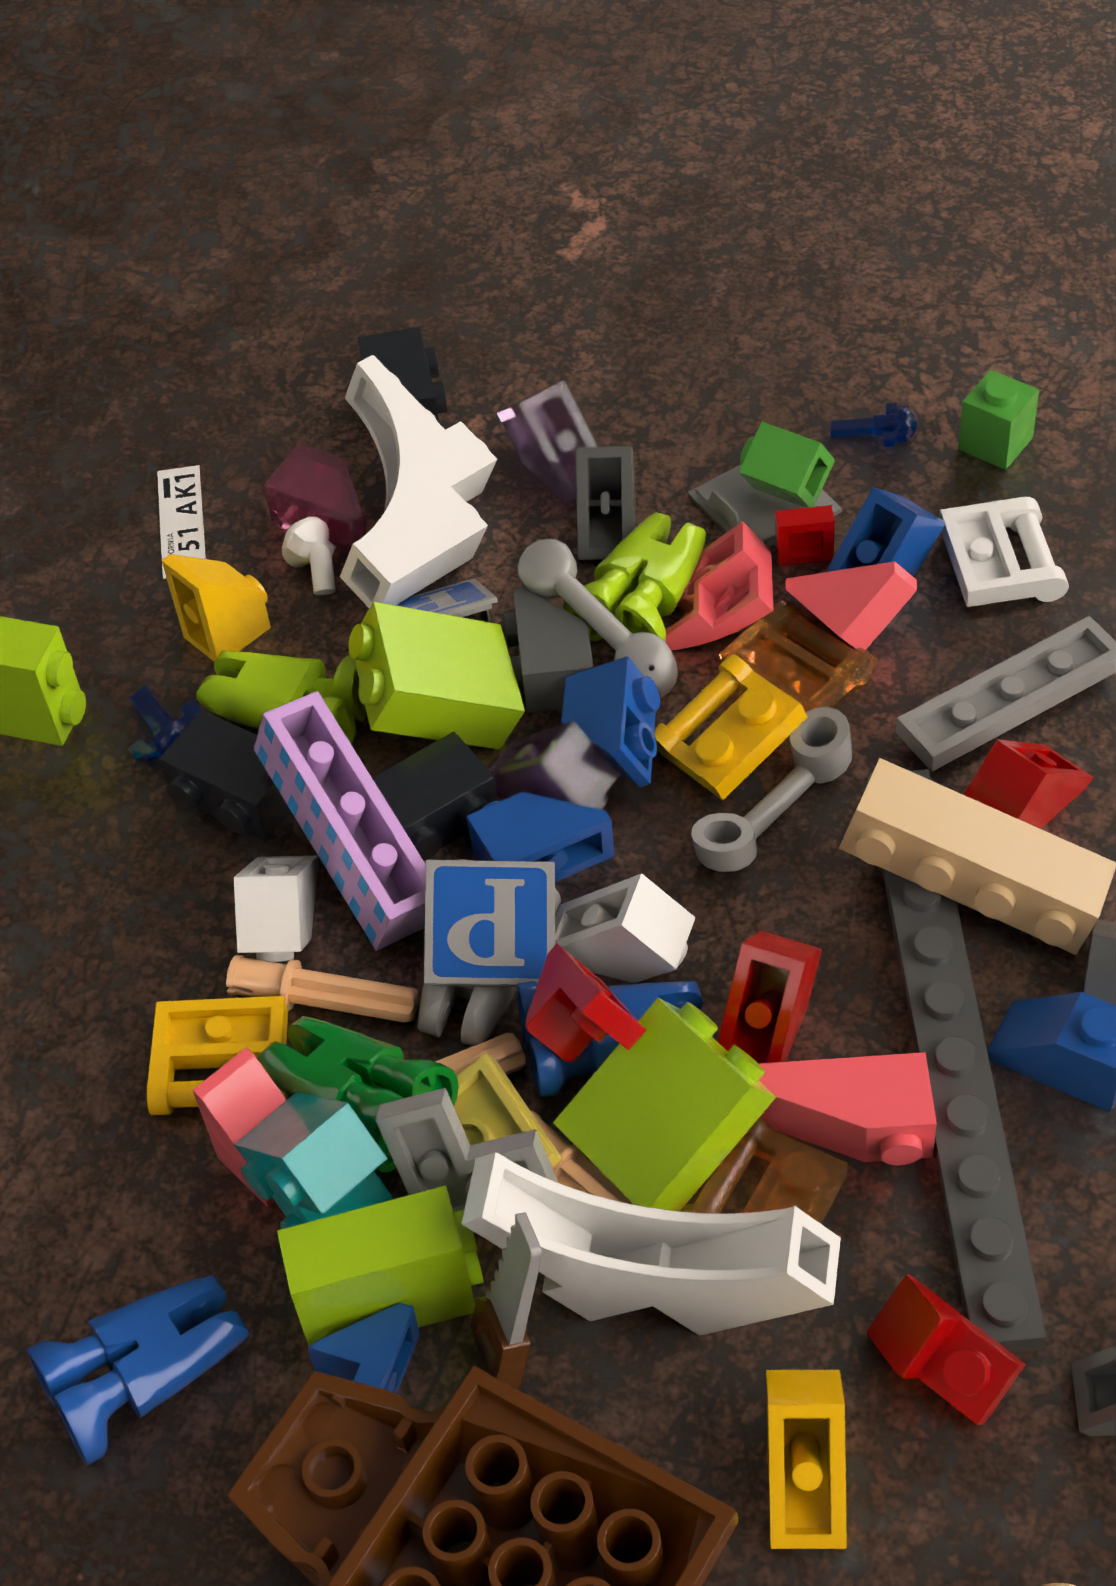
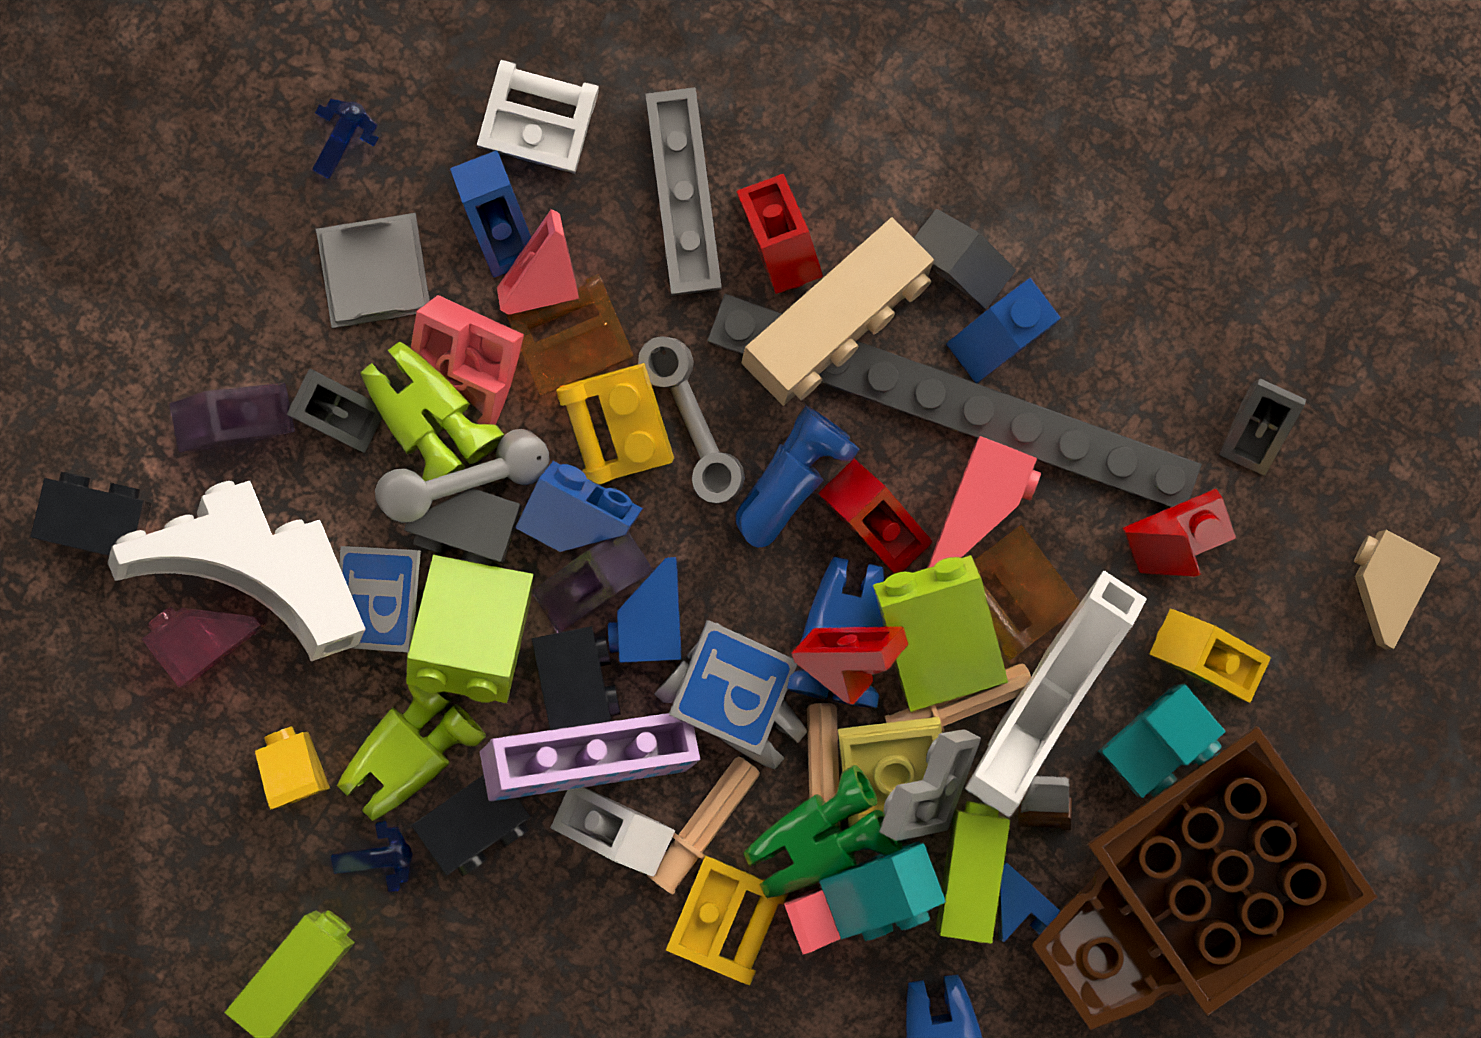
camera: 70 degrees left, 35 degrees up
white sticker [157,465,206,579] -> none
white plate [282,517,336,595] -> none
white slope [555,873,696,983] -> none
bright green brick [738,421,835,508] -> none
red plate [775,505,835,567] -> none
bright green brick [958,370,1039,470] -> none
none -> blue piece [735,405,860,547]
none -> teal brick [1098,684,1226,798]

